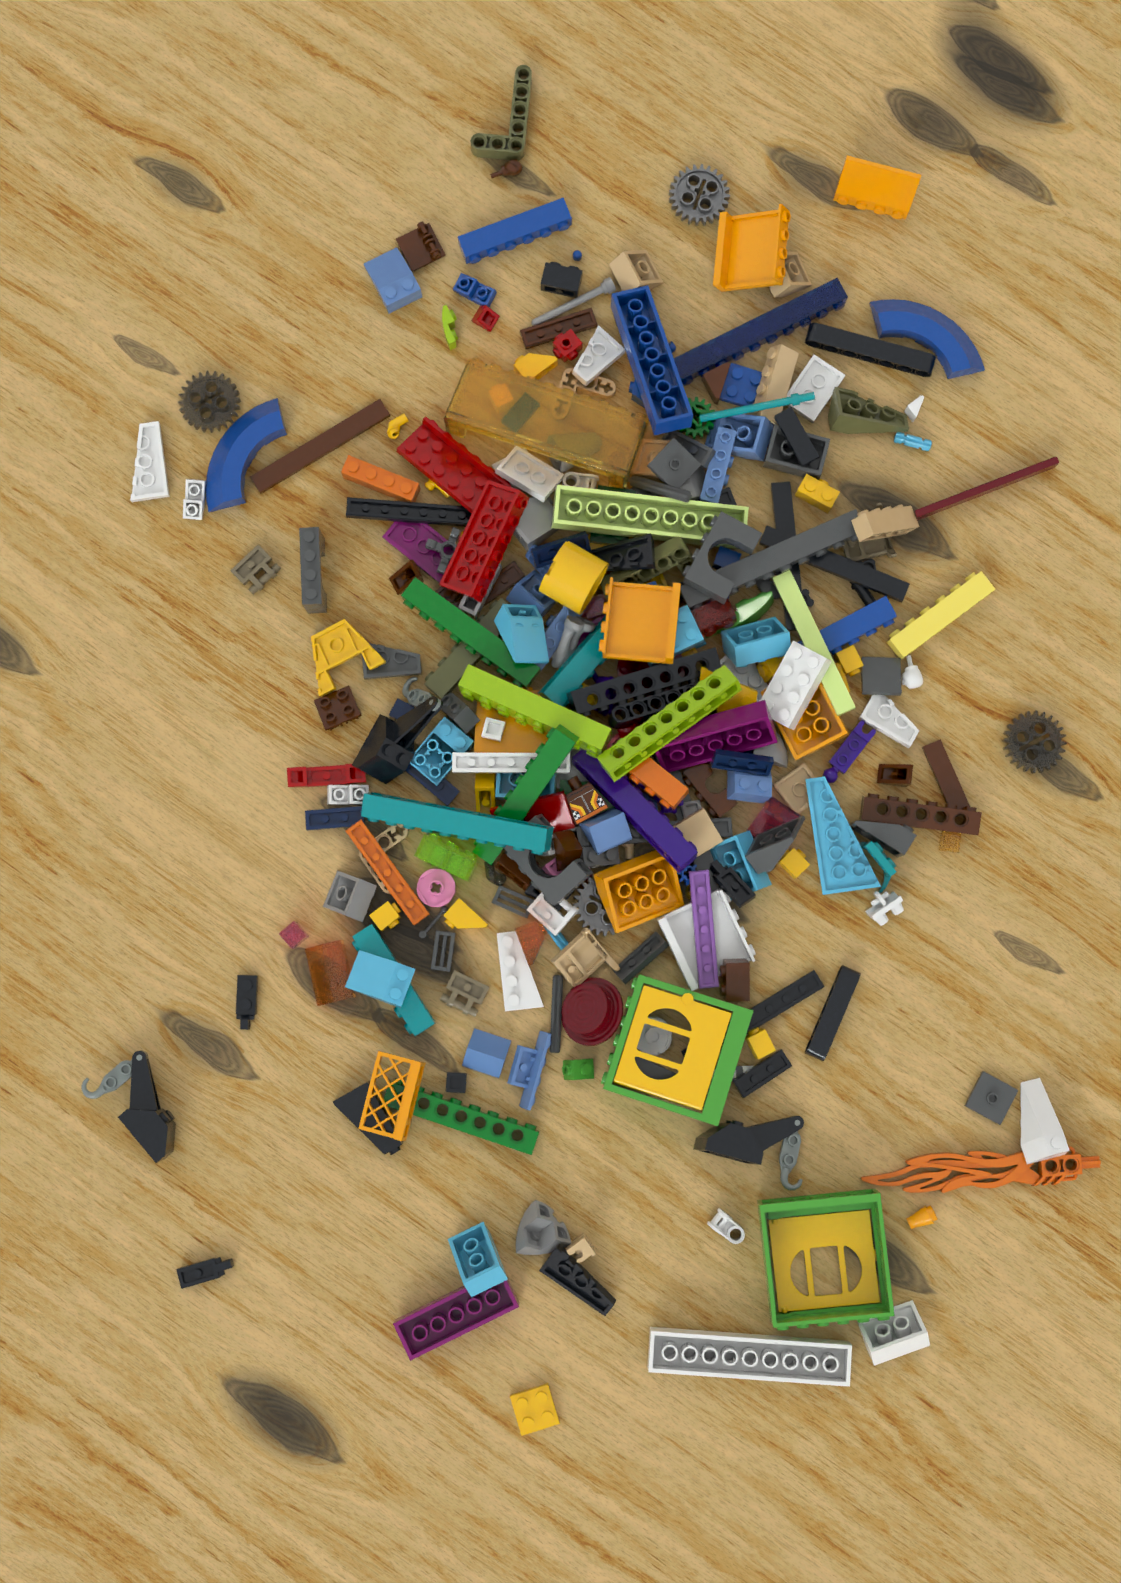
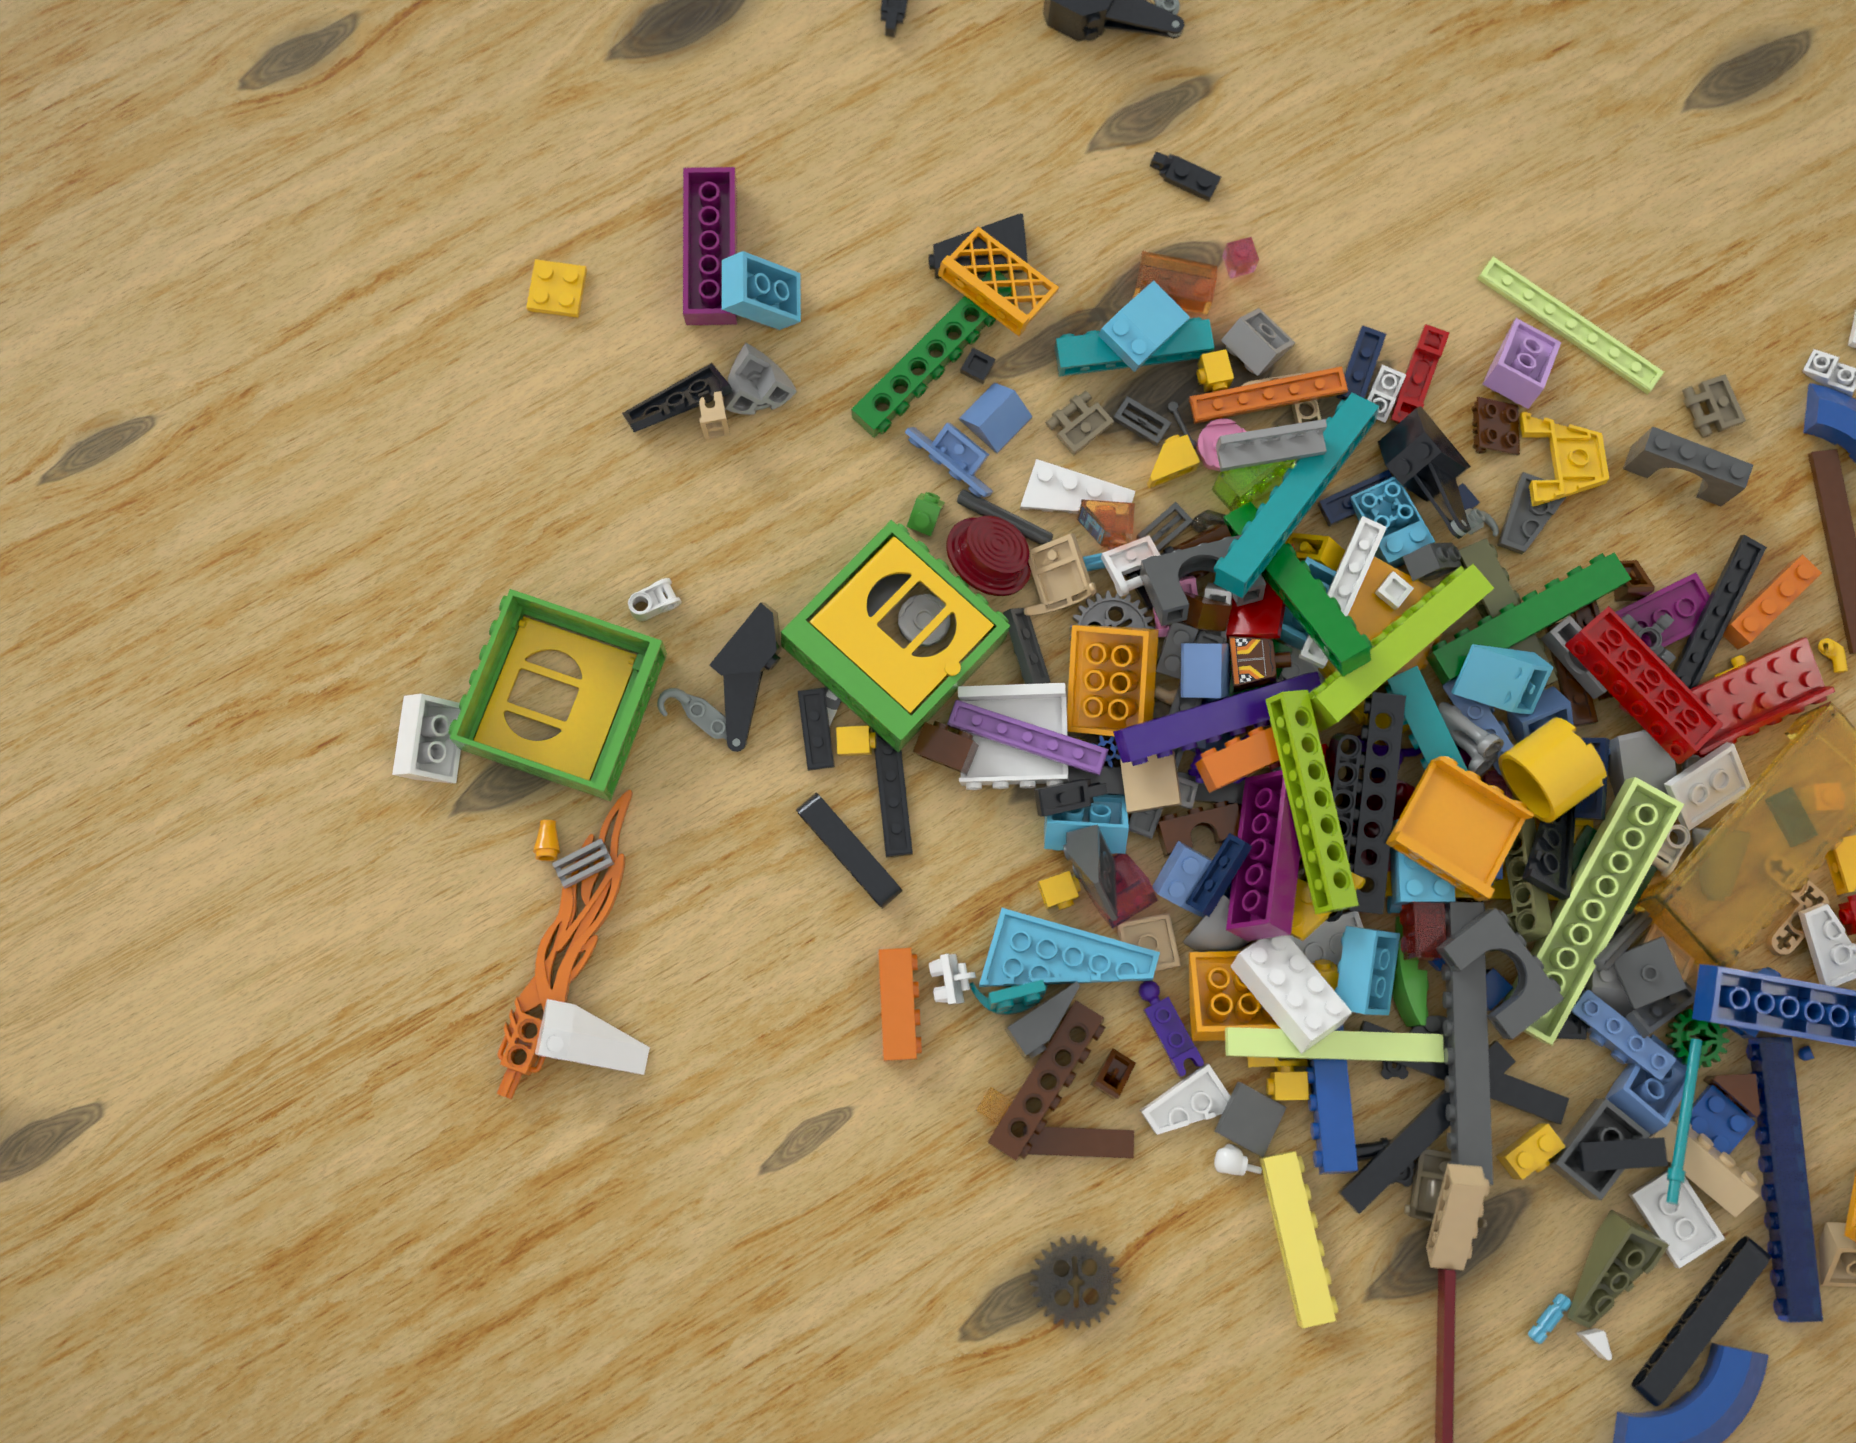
camera: 110 degrees right, 5 degrees down
white brick [647,1327,852,1387] -> none
dark grey plate [964,1071,1018,1125] -> none
none -> light grey tile [552,839,614,889]
none -> orange brick [878,948,922,1061]
none -> light grey fence [1215,419,1327,471]
none -> yellowish green tile [1477,256,1664,395]
none -> lavender slope [1483,318,1561,409]

